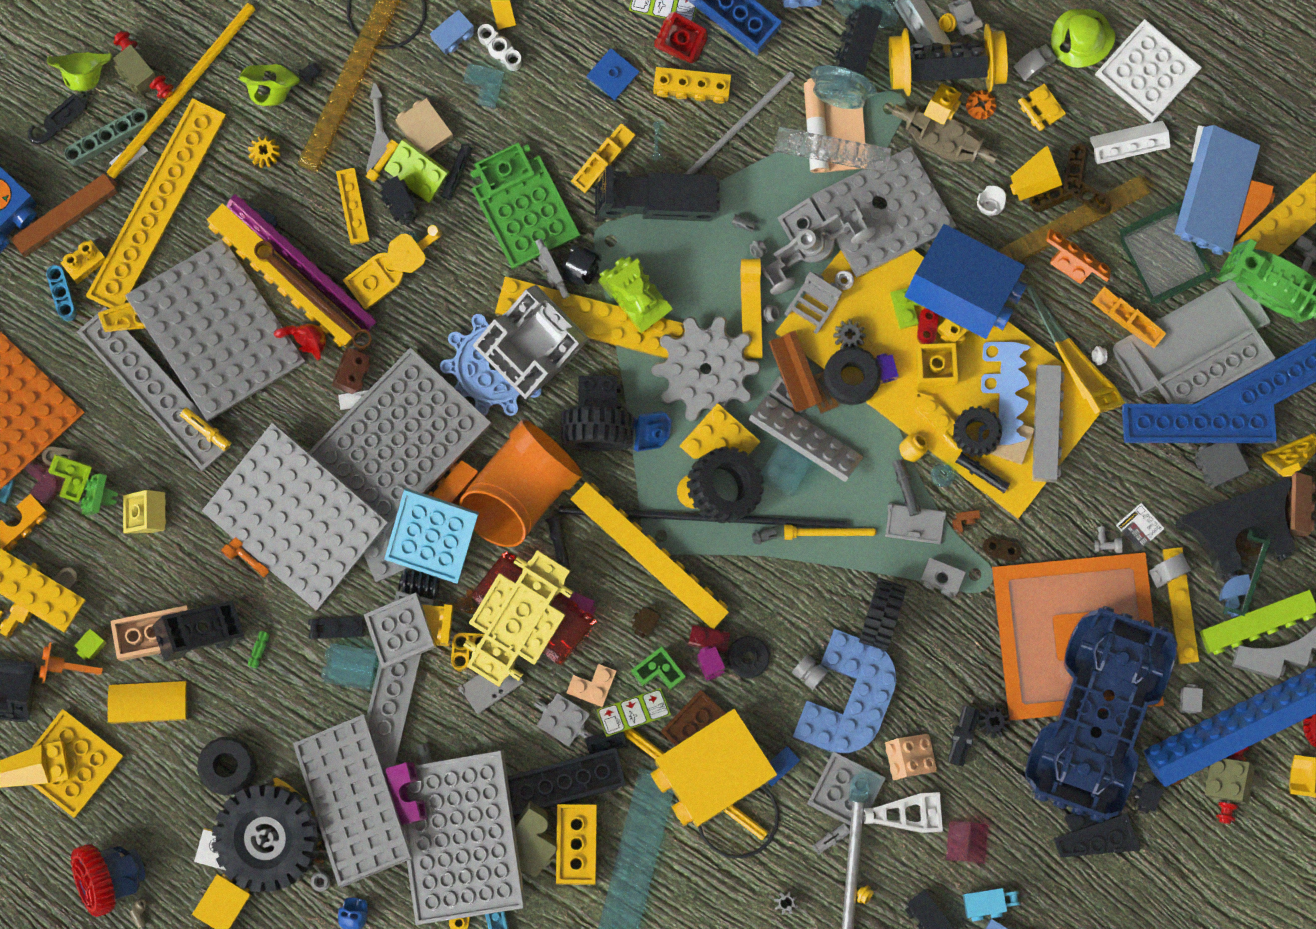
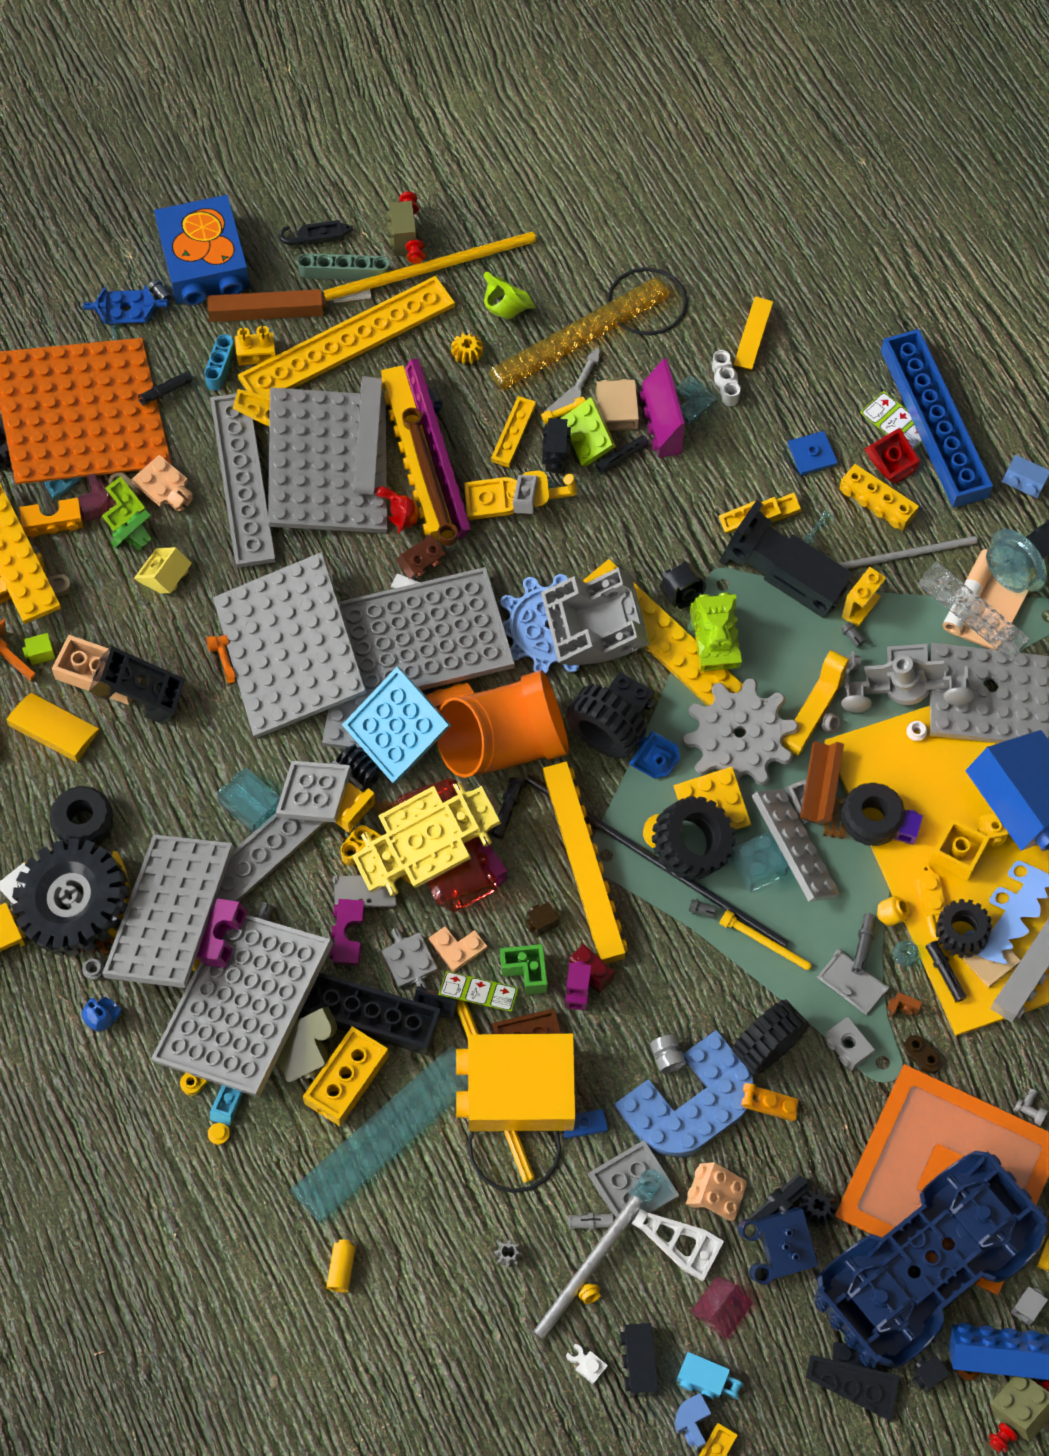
camera: 30 degrees right, 15 degrees down
lime piece [47,52,112,91] -> none
yellow pin [180,407,231,451] -> none
bright green axle [248,631,270,669] -> none
black brick [298,62,322,86] -> none
black plate [308,617,363,640] -> none
medium blue brick [430,10,474,55] -> none
bright green plate [470,142,580,270] -> none
light grey plate [535,238,570,299] -> none
black wheel [727,636,770,678] -> none
light grey plate [785,272,842,334] -> none
dark grey gear [833,319,866,349] -> none
lime plate [890,288,920,330] -> none
red plate [917,308,939,344] -> none
none -> light nougat plate [132,455,193,511]
none -> black pin [138,371,192,406]
none -> magenta arch [329,899,365,967]
none -> light grey beam [353,376,382,495]
none -> light grey slope [513,475,538,514]
none -> magenta slope [639,358,685,458]
none -> dark blue piece [737,1207,818,1285]
none -> light orange plate [741,1083,798,1121]
none -> yellow panel [842,567,886,628]

